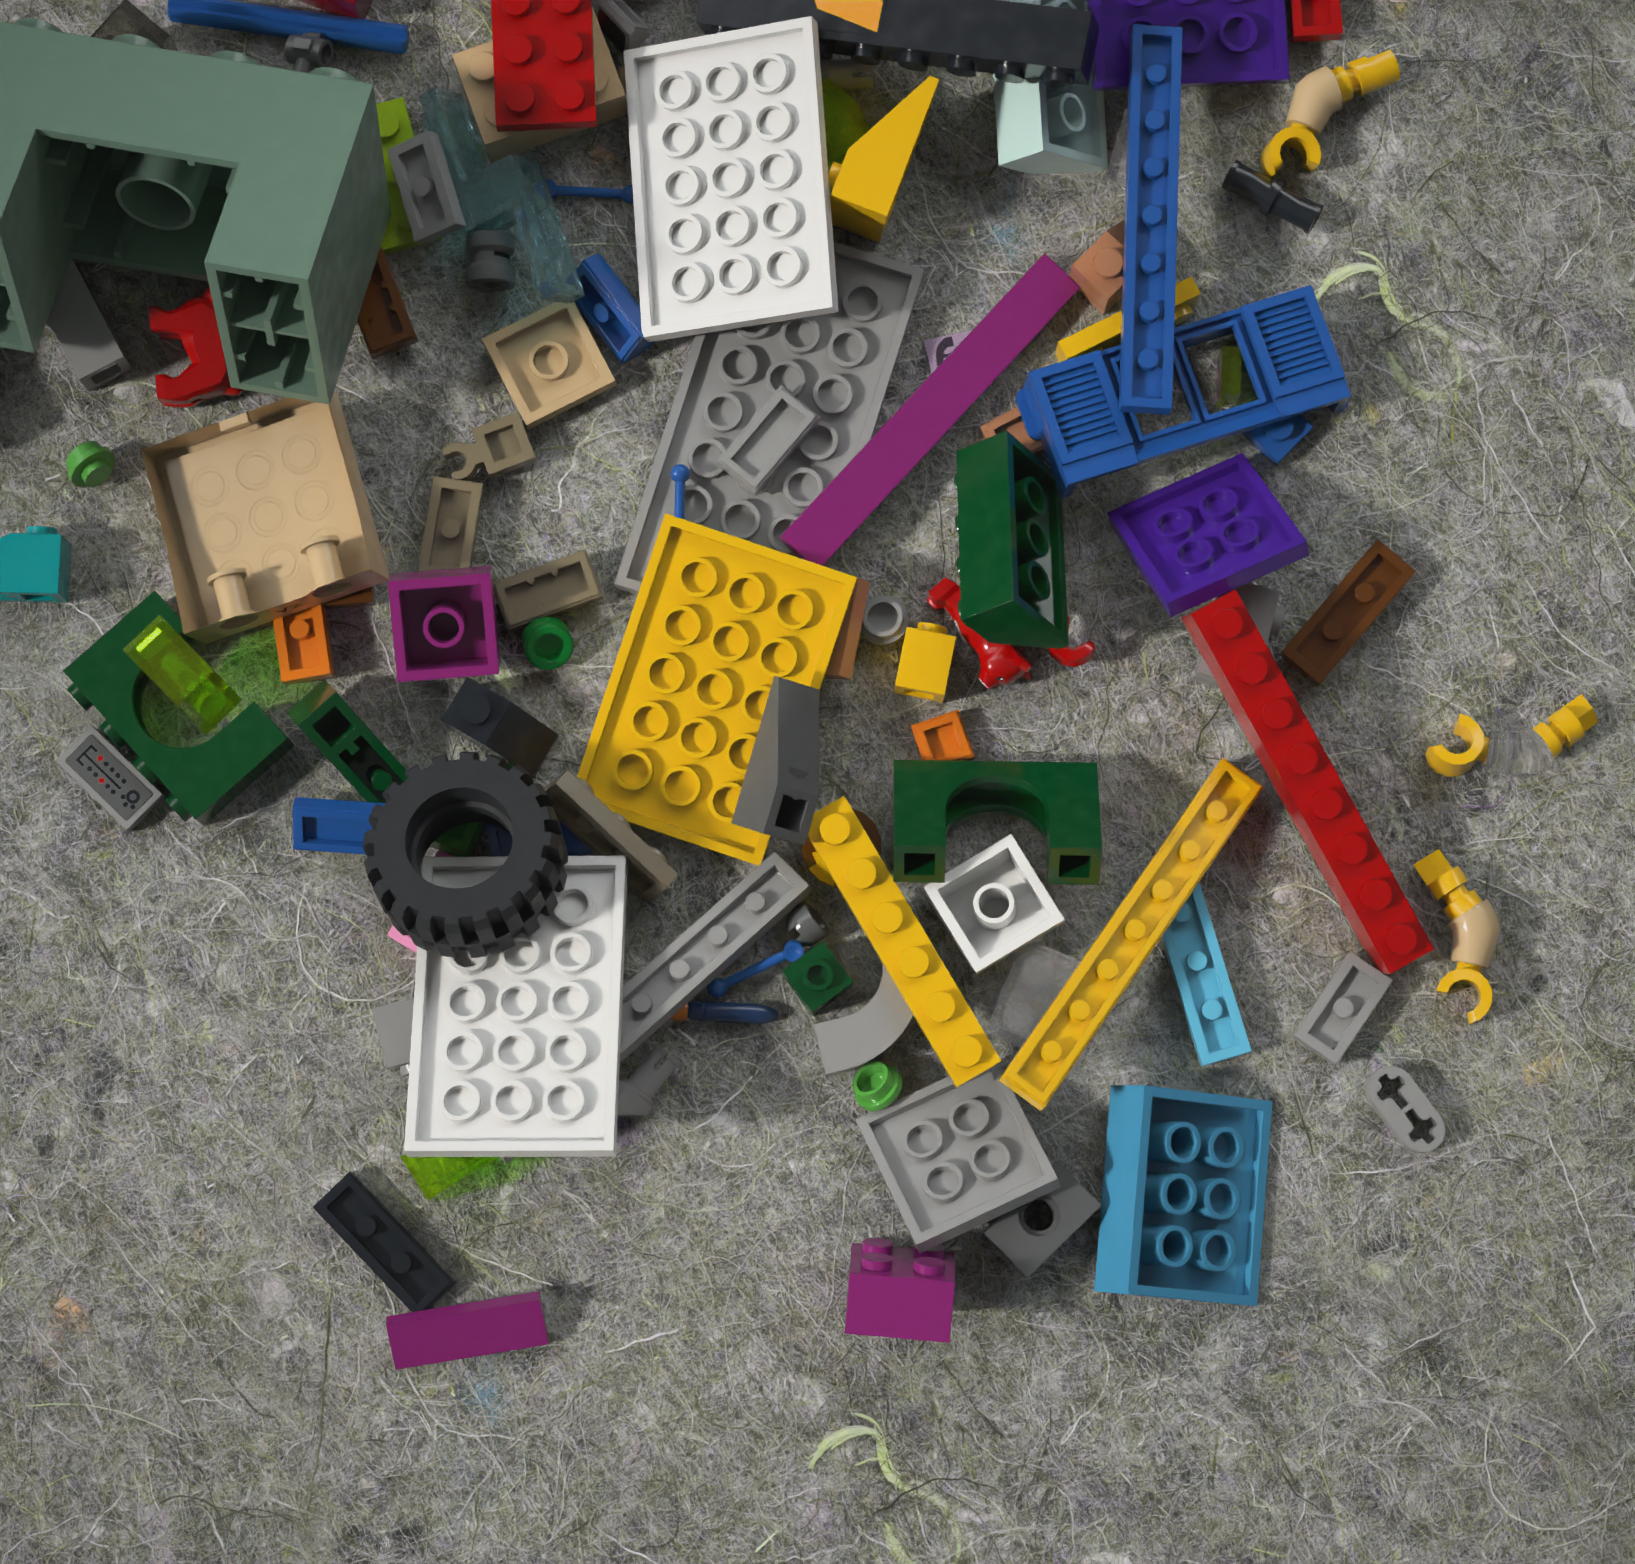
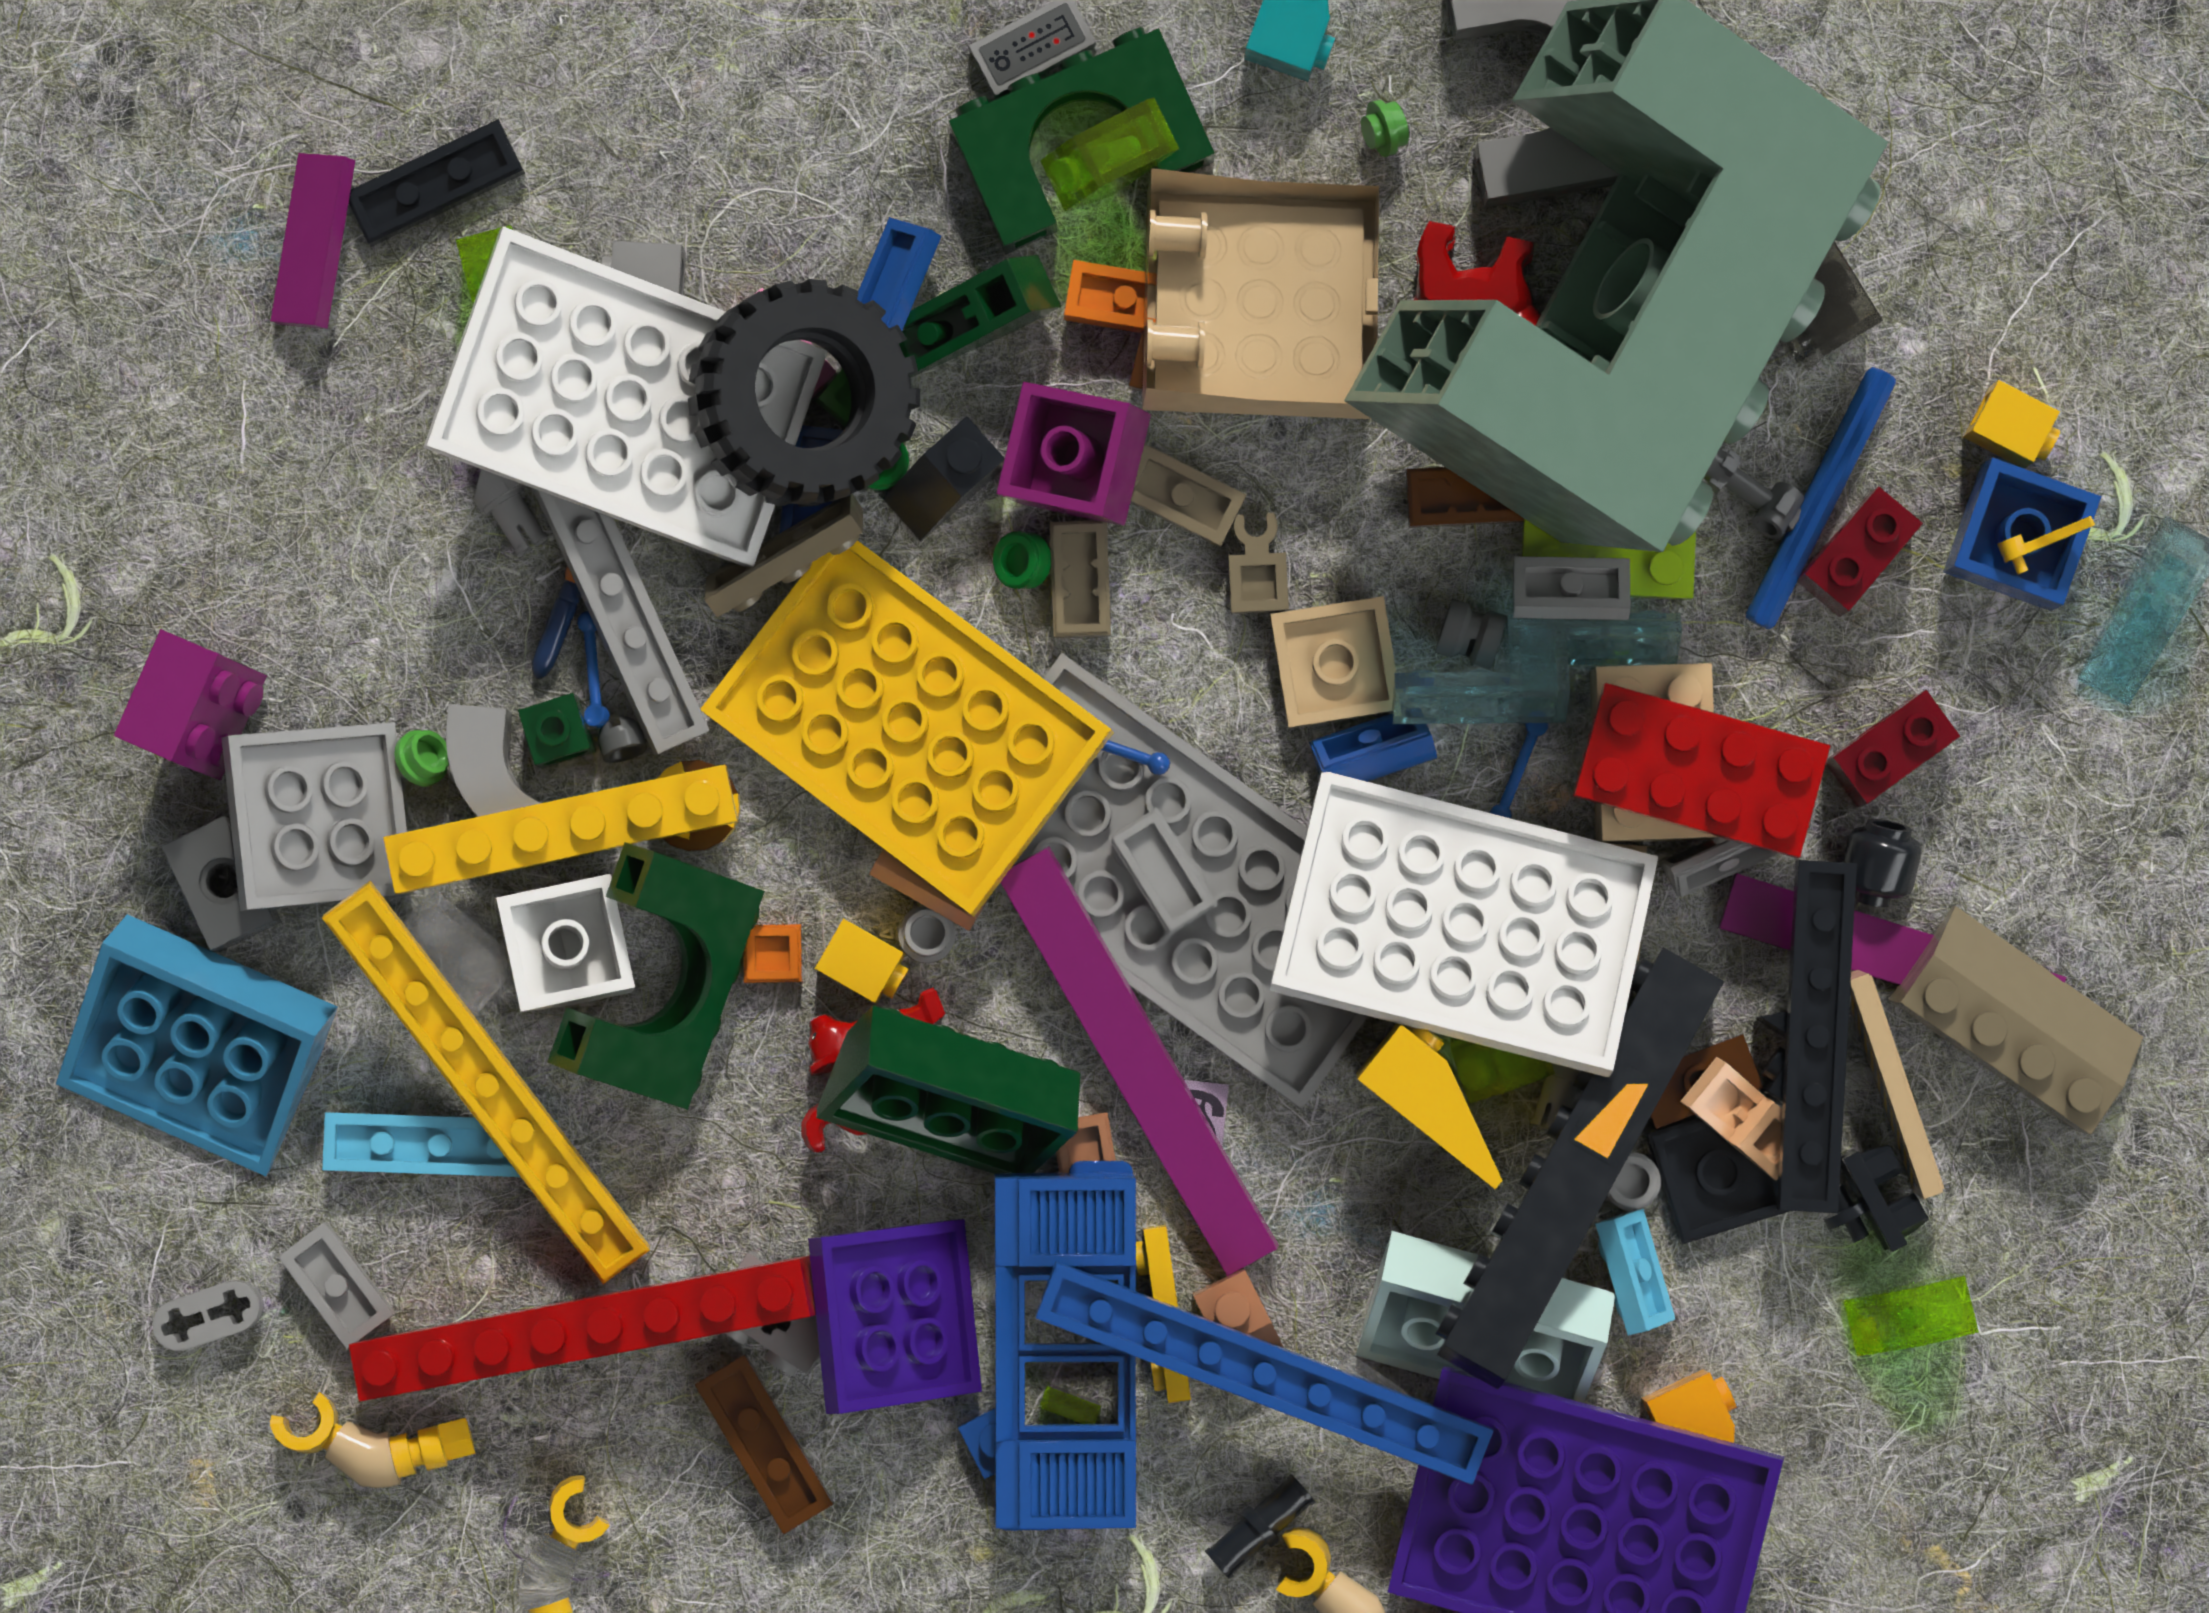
camera: 105 degrees right, 5 degrees up
dark grey slope [731,676,819,845] -> none

